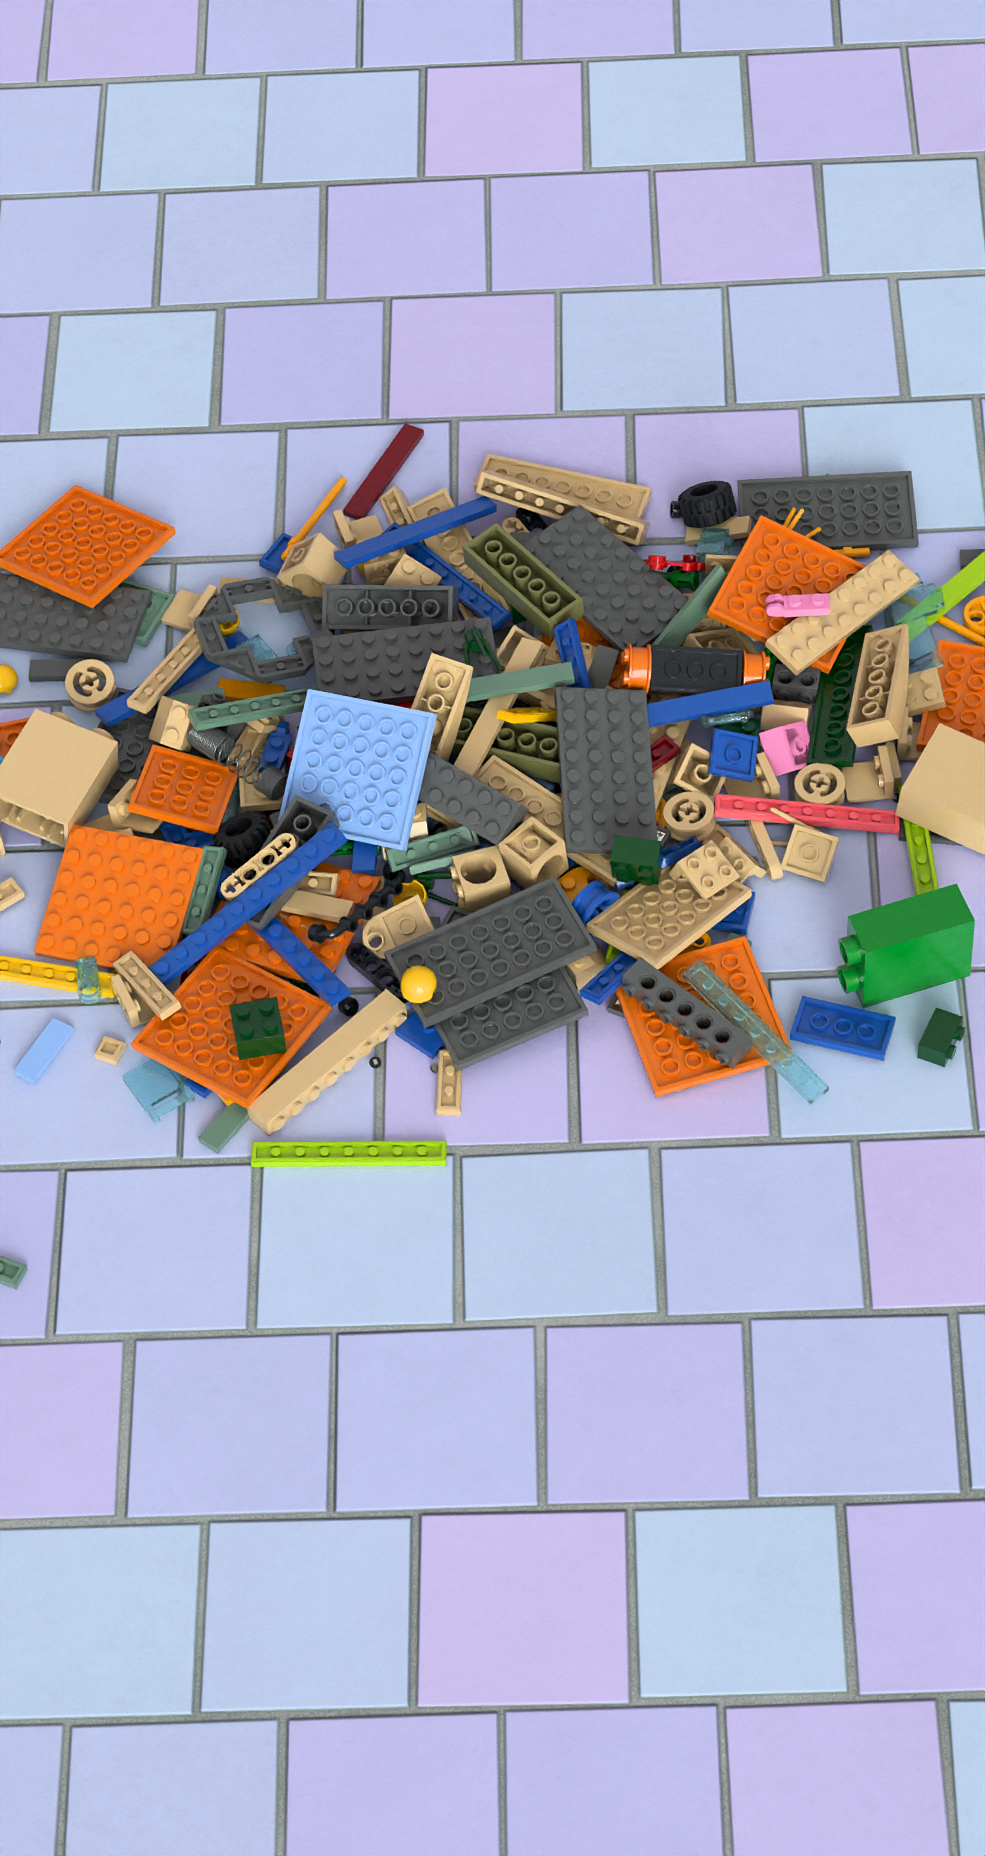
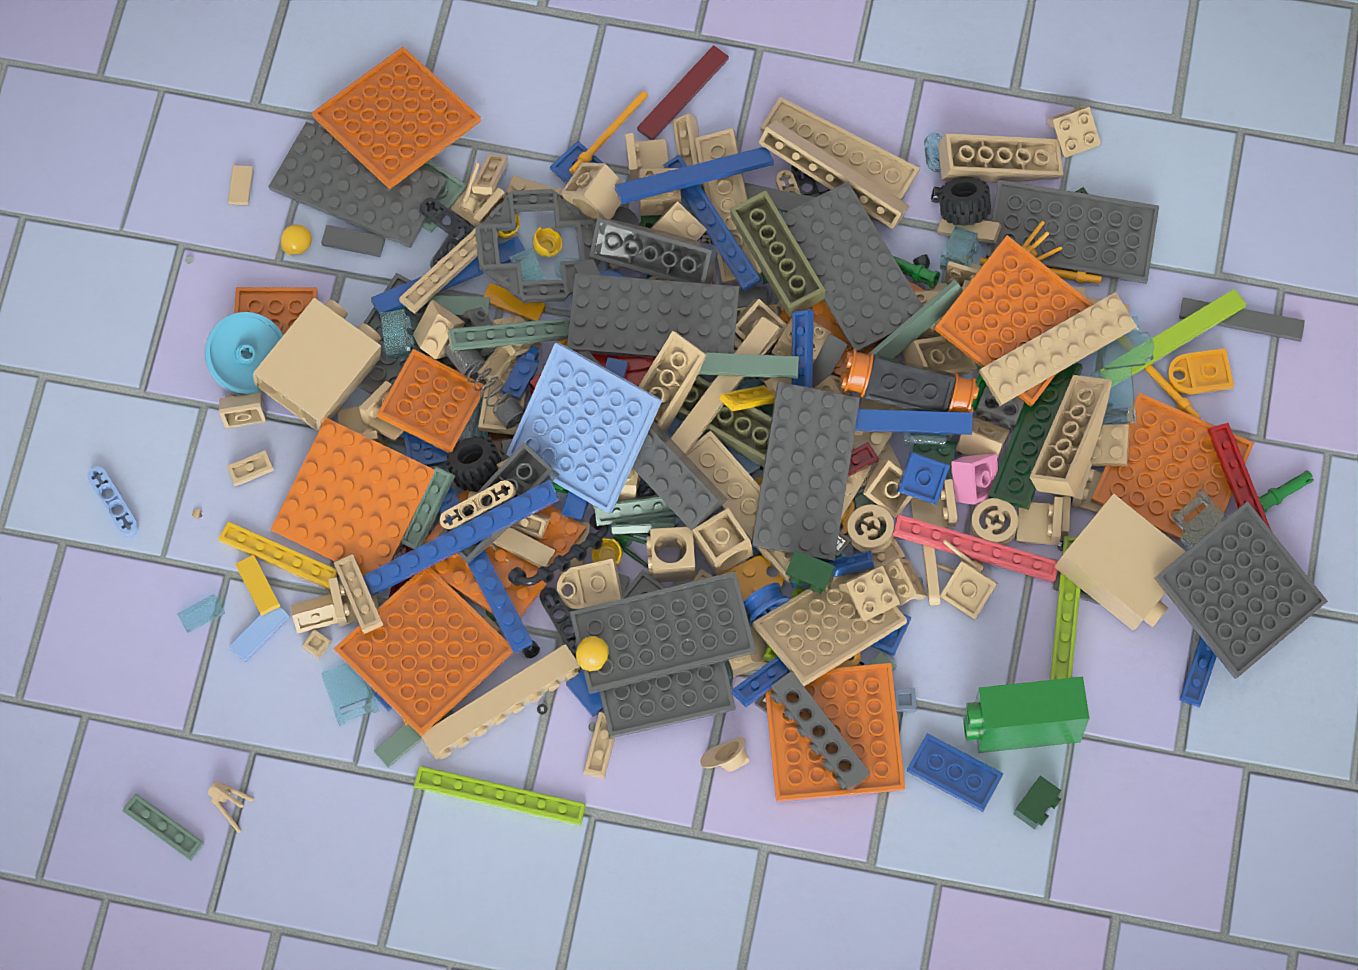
camera: 10 degrees right, 15 degrees up
tan wheel [65,659,117,712] -> none
clear light blue piece [75,957,102,1004] -> none
dark green brick [229,997,287,1060] -> none
dark green plant [462,628,503,671] -> none
red plant [643,555,705,571] -> none
clear light blue tile [683,960,829,1105] -> none
bright pink hinge [766,593,830,617] -> none
none -> tan plant [208,781,254,833]
none -> yellow tile [235,555,280,616]
none -> tan panel [290,594,338,634]
none -> clear light blue brick [380,309,414,358]
none -> black beam [420,198,472,268]
none -> tan plant [459,162,497,214]
none -> tan plate [472,154,508,195]
none -> yellow hair [532,227,563,257]
none -> tan piece [700,737,750,771]
none -> sand blue plate [894,688,917,713]
none -> clear light blue plate [924,133,943,172]
none -> tan slope [938,133,1063,182]
none -> tan bracket [1046,106,1101,158]

